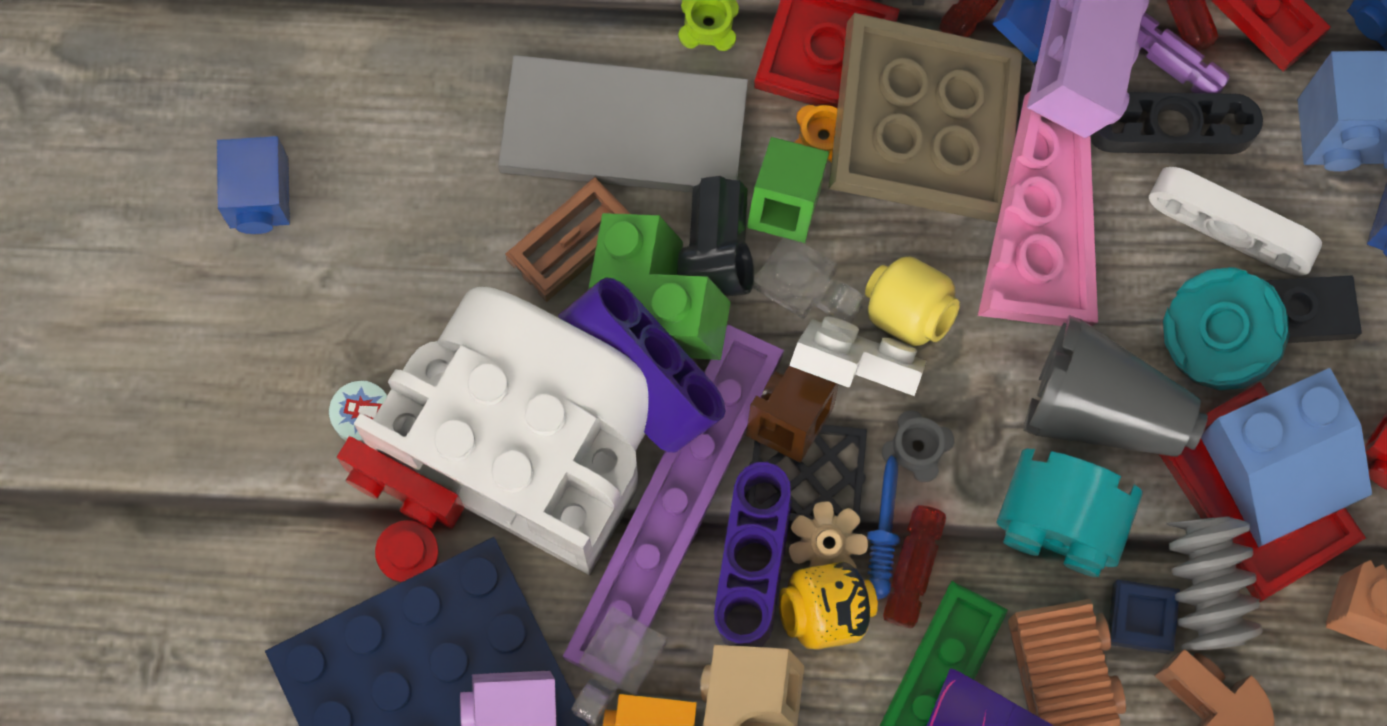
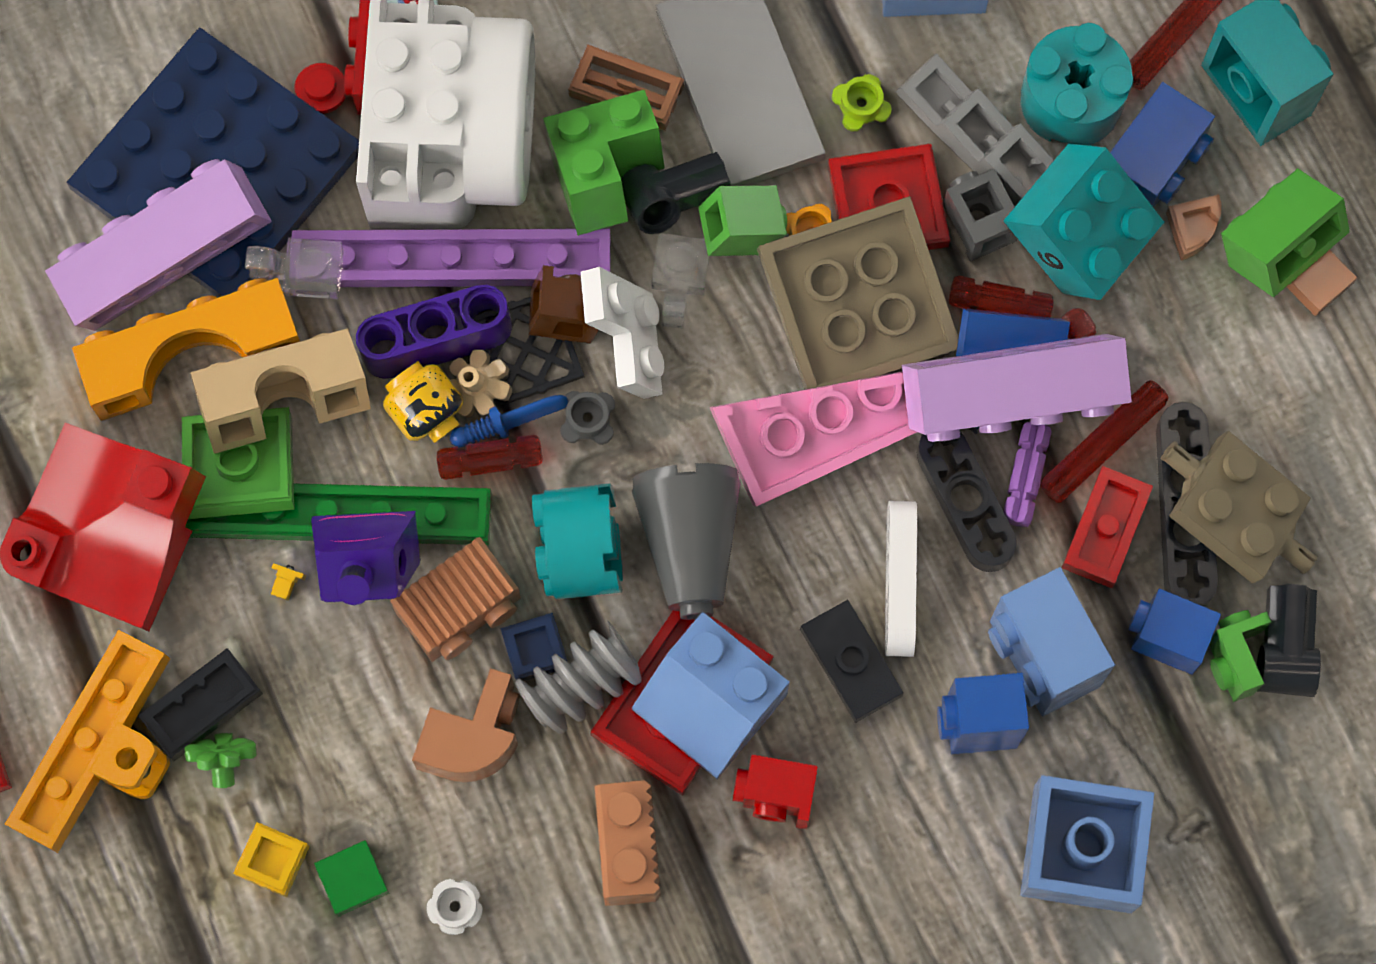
camera: 65 degrees right, 0 degrees up
dark purple beam [558,277,726,453] -> none
light yellow head [865,256,960,347] -> none
teal tile [1163,267,1290,390] -> none

